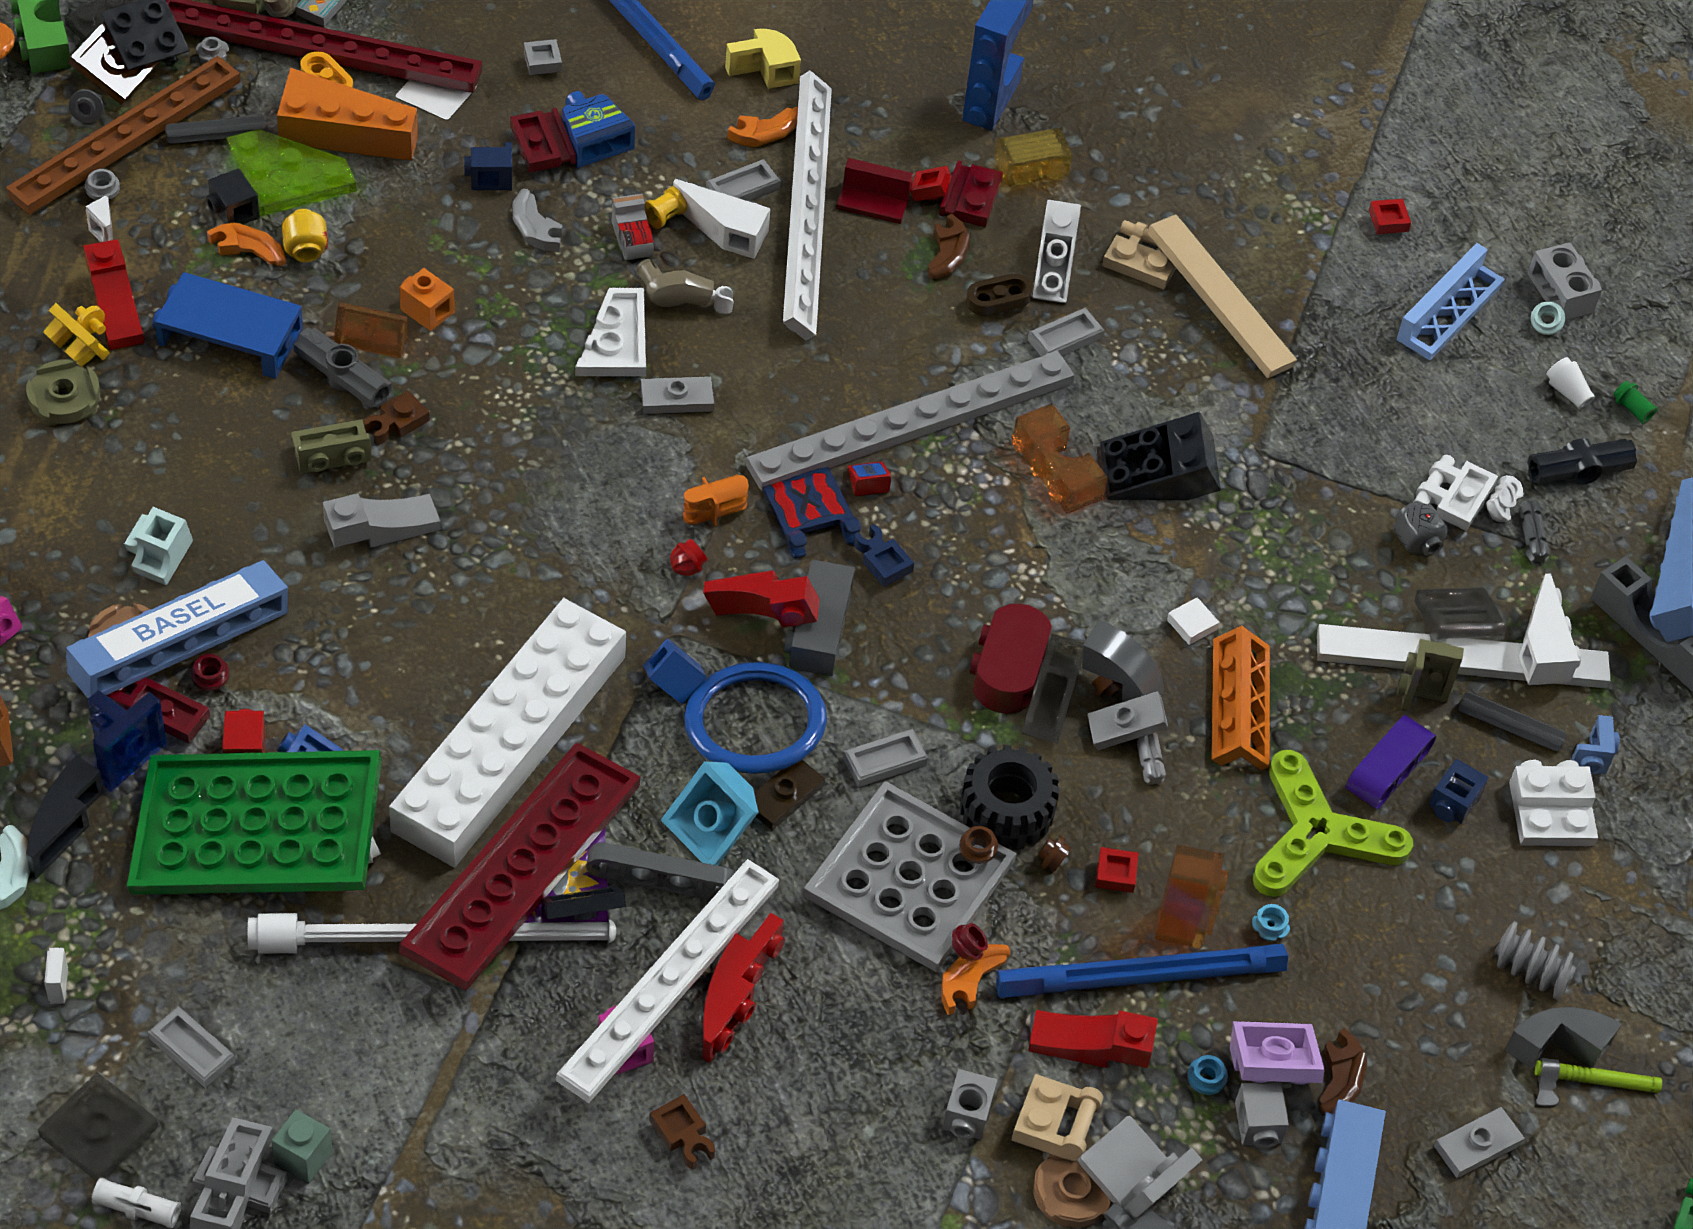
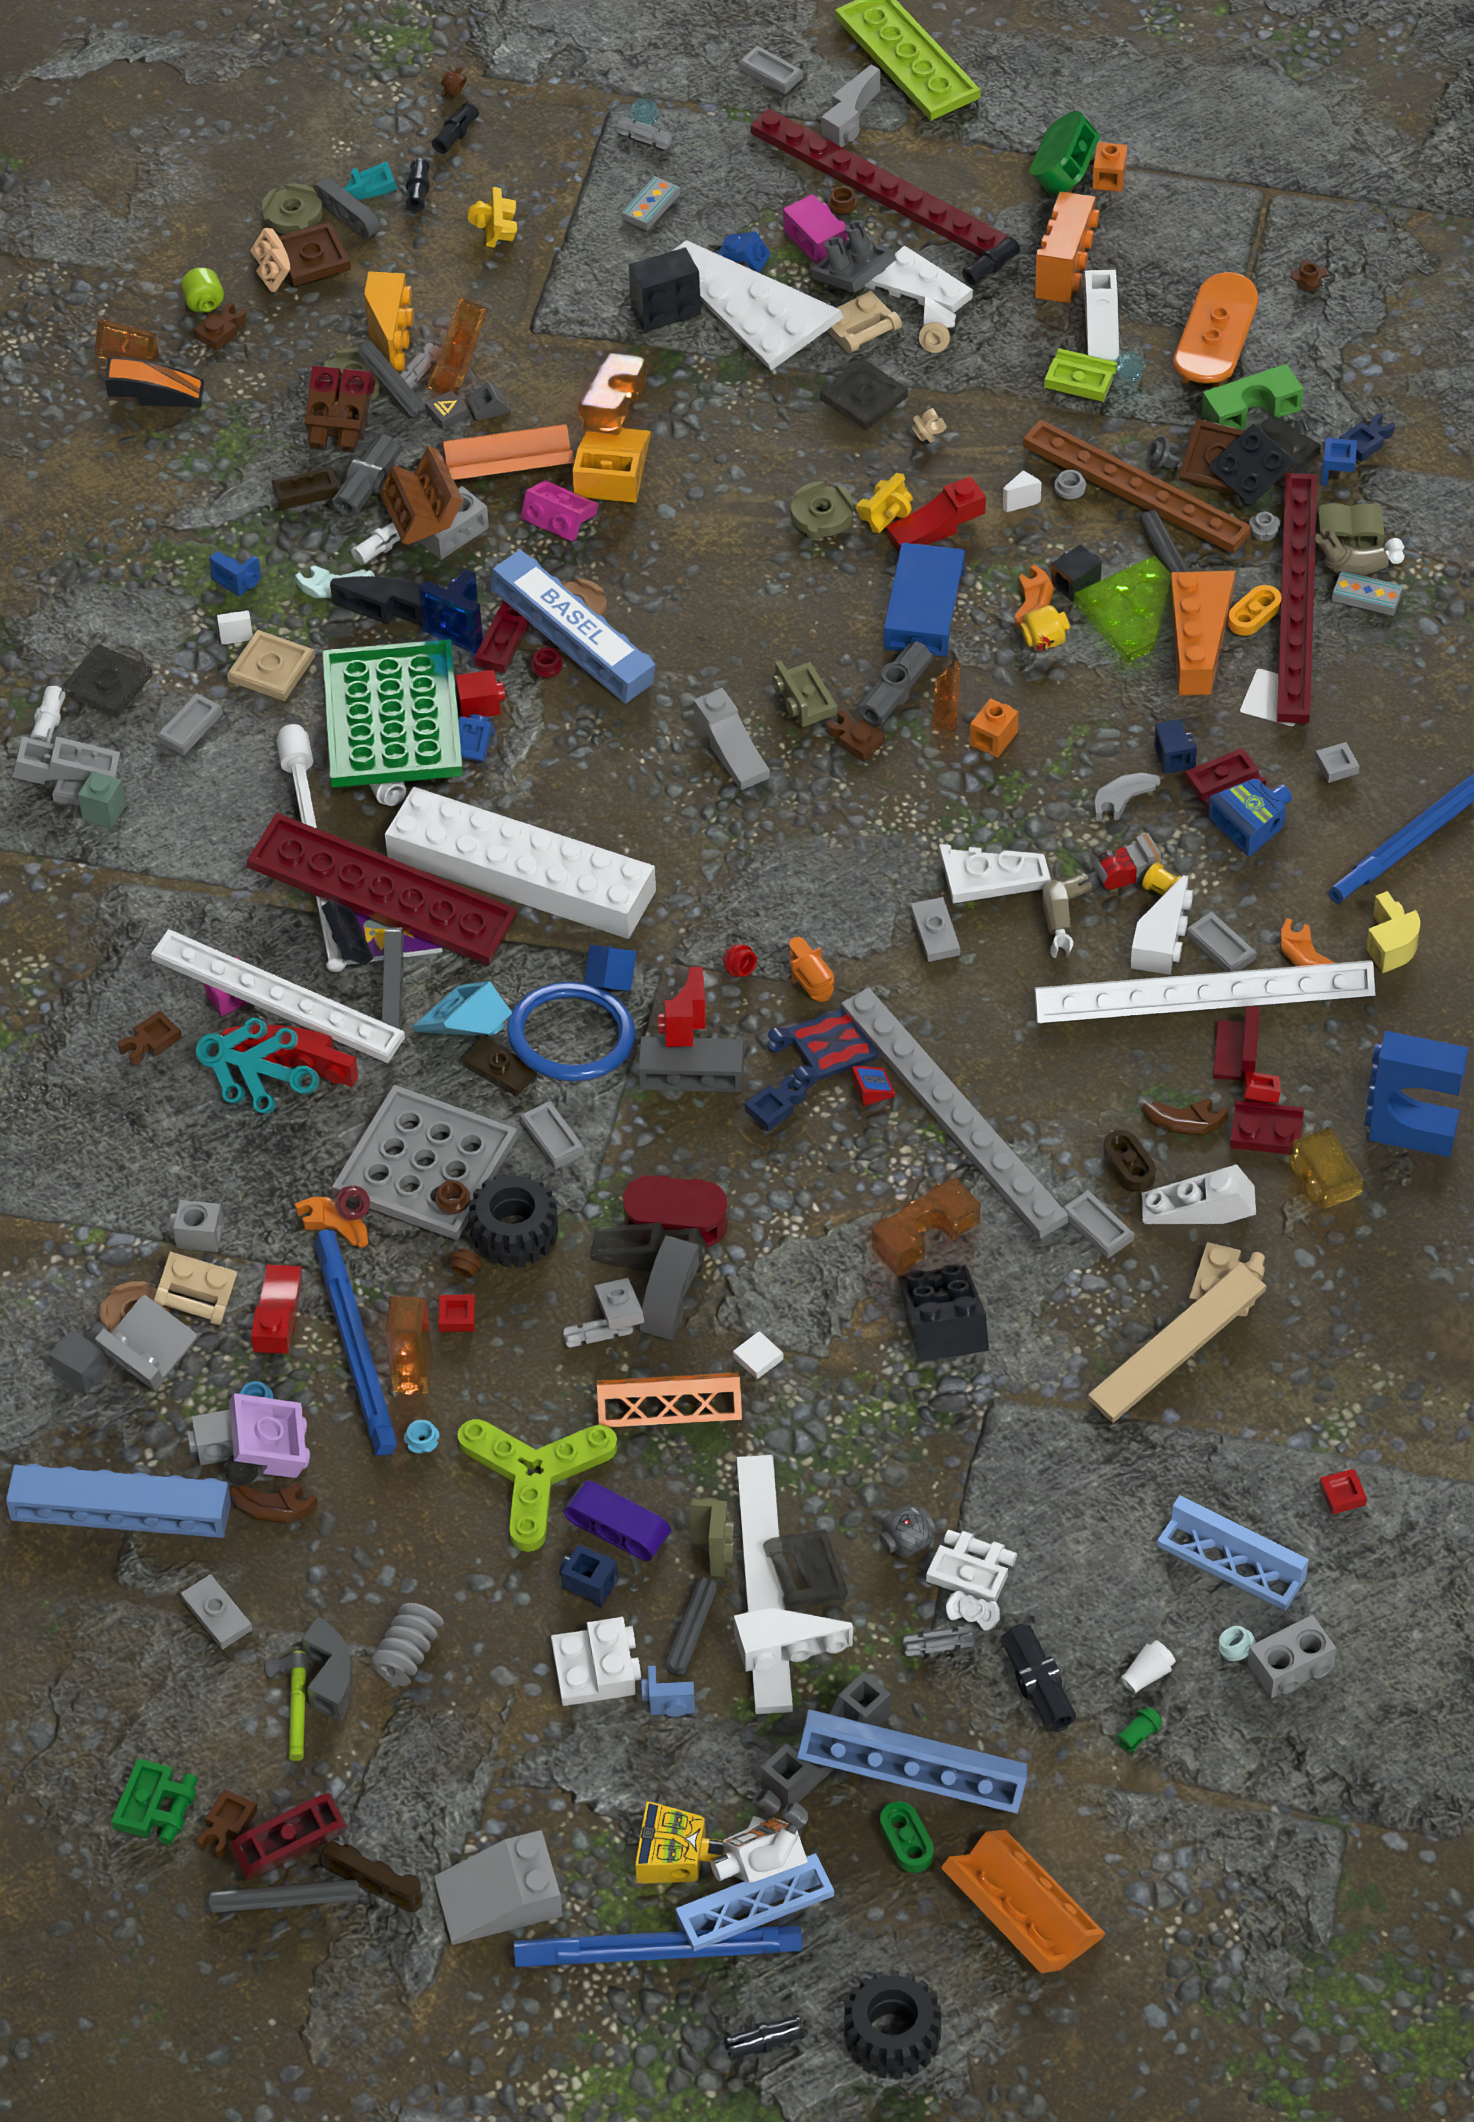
camera: 90 degrees right, 0 degrees up
light aqua brick [124,507,193,586] -> none
none -> teal plant [196,1018,319,1114]
none -> tan tile [227,630,315,701]

